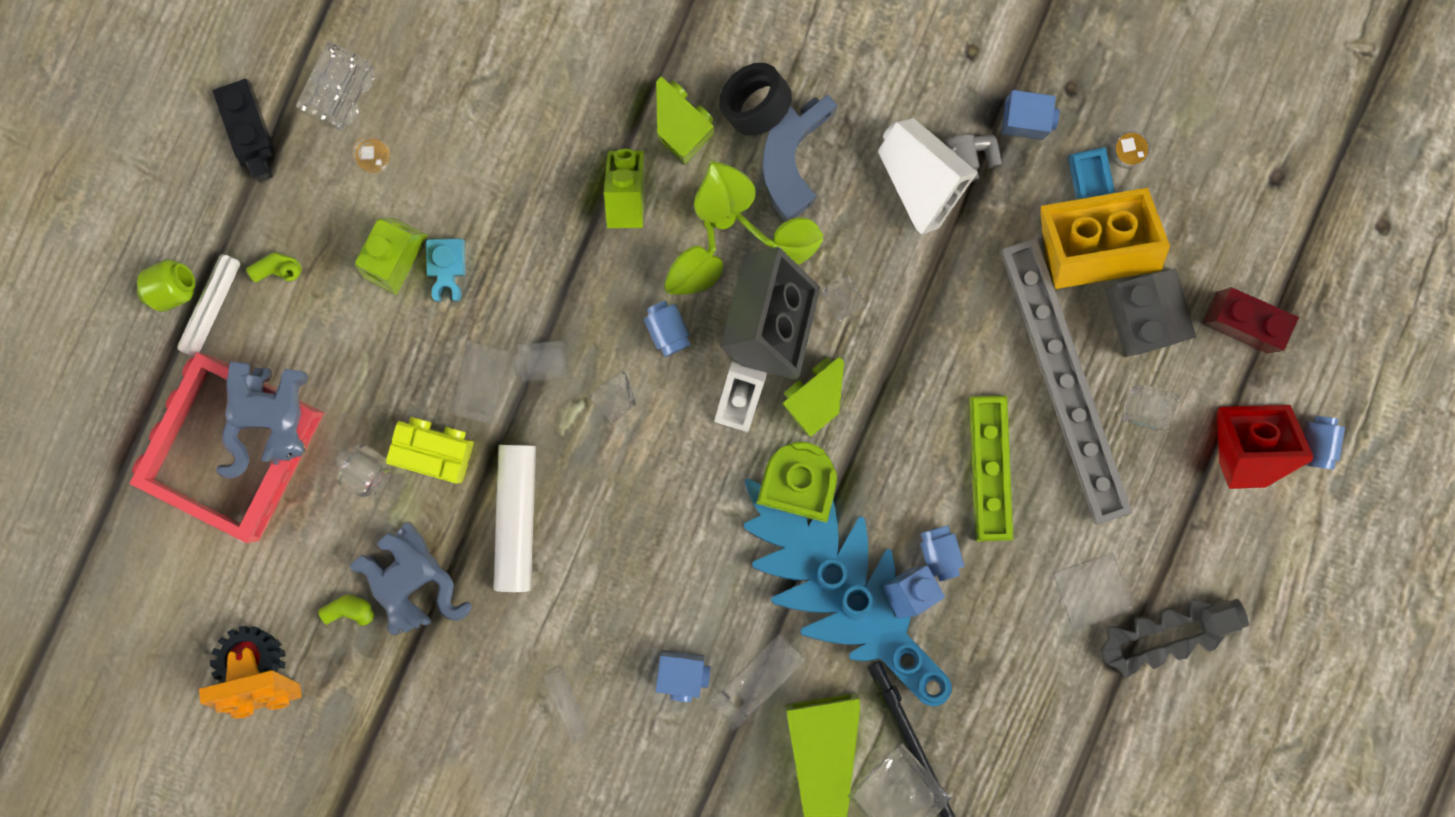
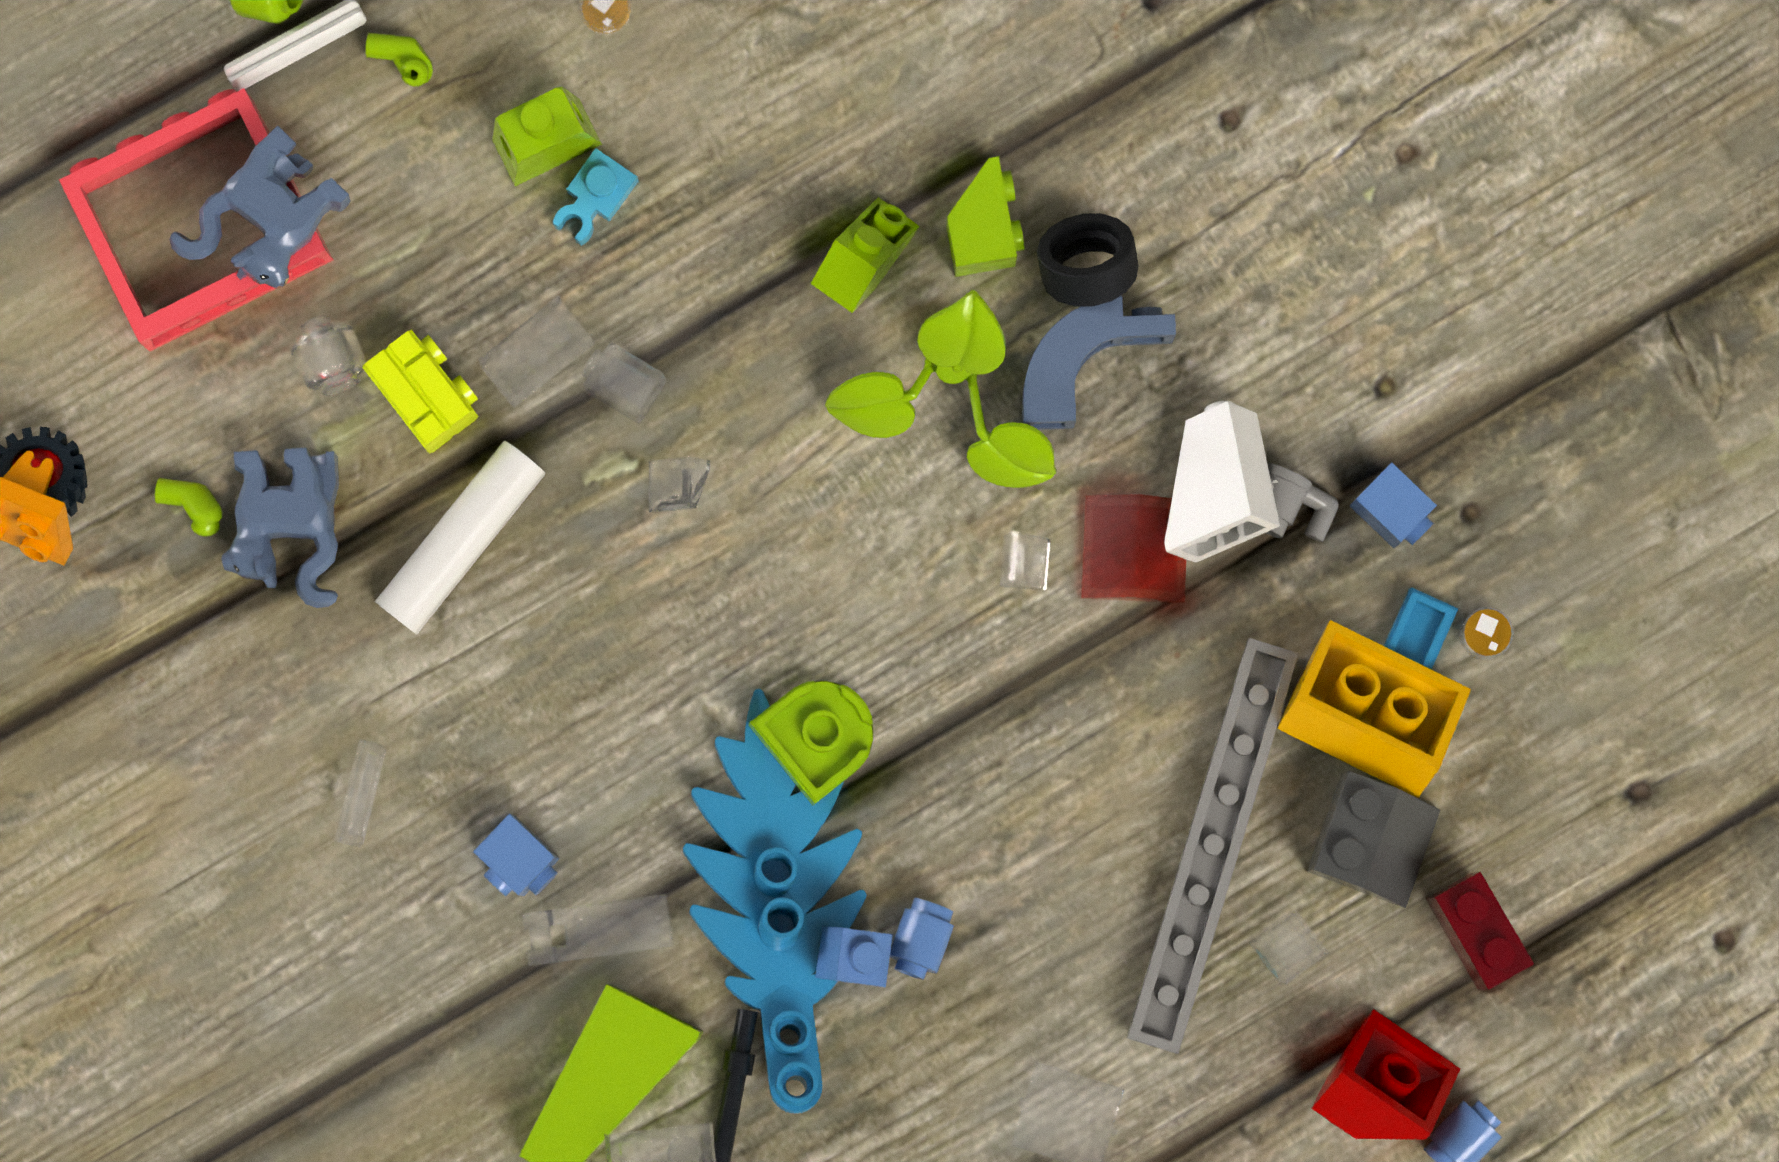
camera: 35 degrees right, 5 degrees down
medium blue brick [643,301,691,357] -> none
white slope [714,359,767,432] -> none
dark grey slope [720,246,821,379] -> none
lime slope [782,356,844,437] -> none
lime tile [969,396,1013,542] -> none
none -> clear red slope [1081,494,1186,603]

